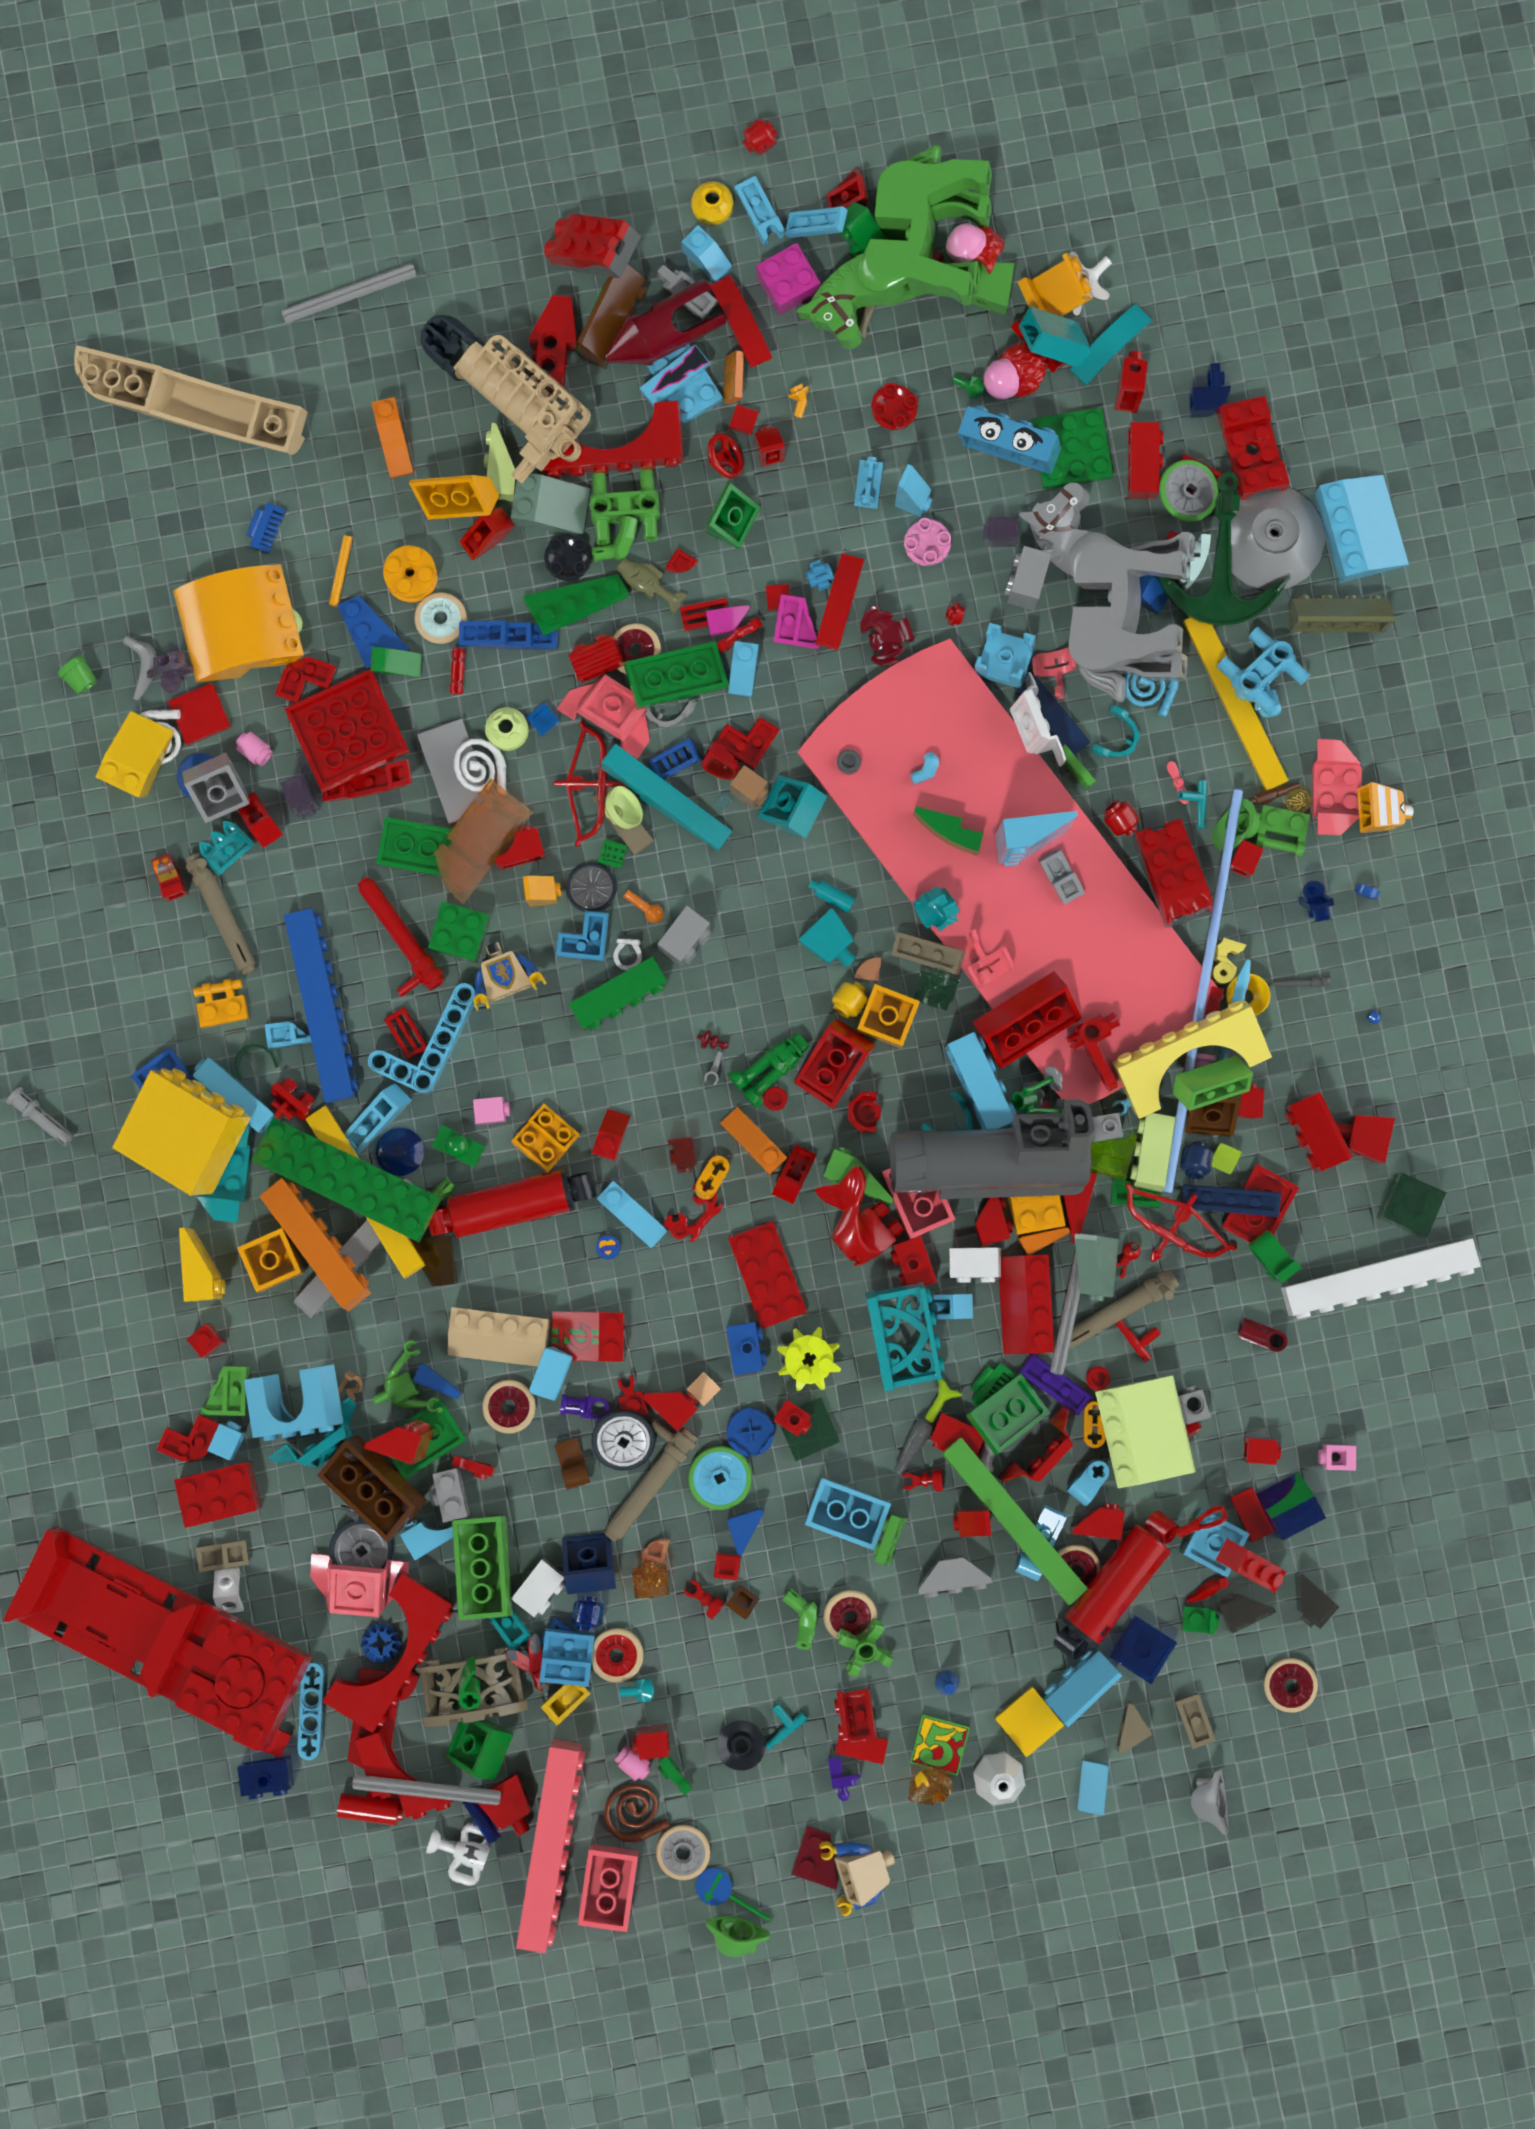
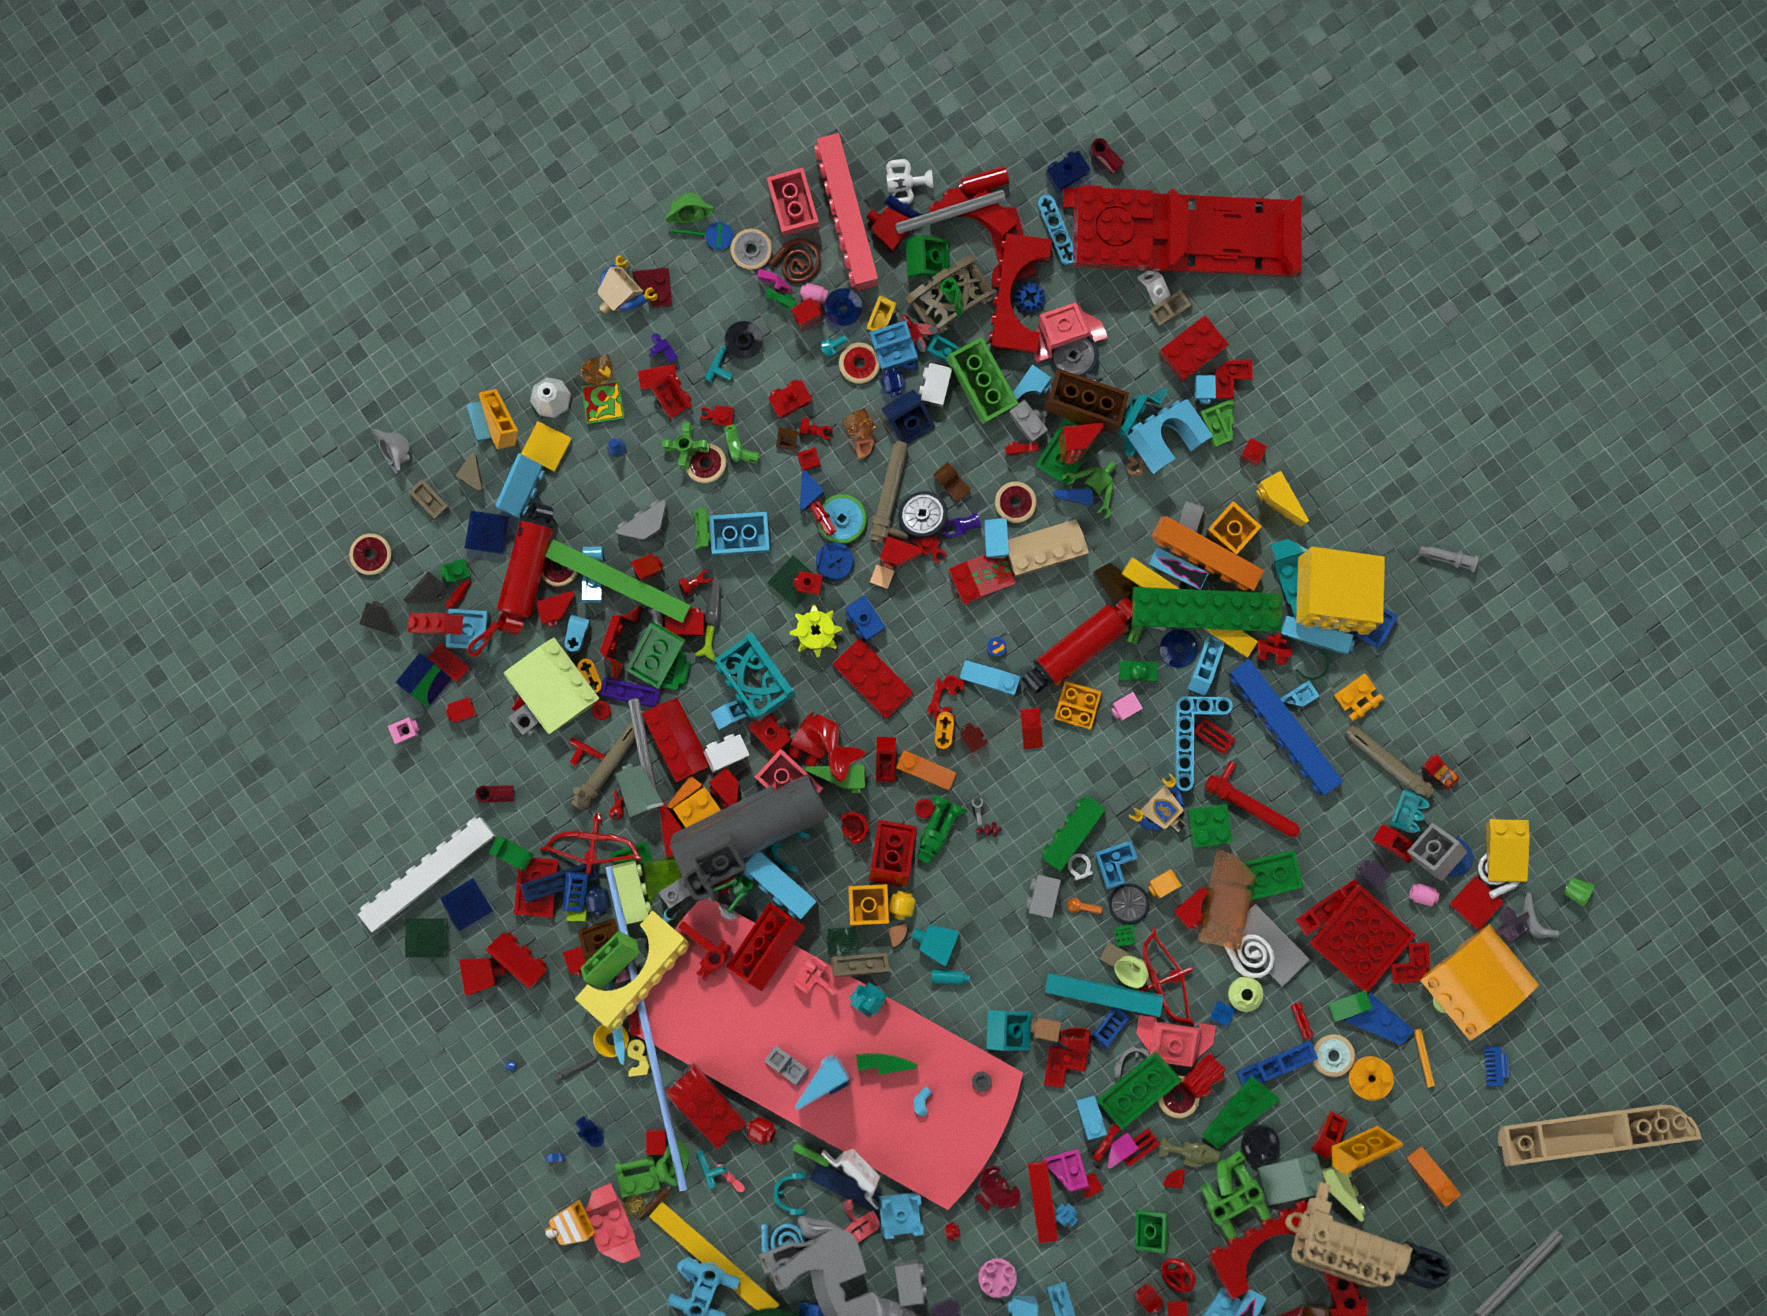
camera: 160 degrees right, 0 degrees up
none -> clear blue plate [440,878,493,931]
none -> light orange slope [479,389,518,449]
none -> blue slope [563,872,588,912]
none -> red plate [700,405,734,427]
none -> dark pink slope [757,269,792,294]
none -> red brick [768,379,813,420]
none -> red axle [809,500,837,536]
none -> clear blue dish [824,288,862,326]
none -> dark red piece [1089,138,1124,175]
none -> tile [1148,547,1209,590]

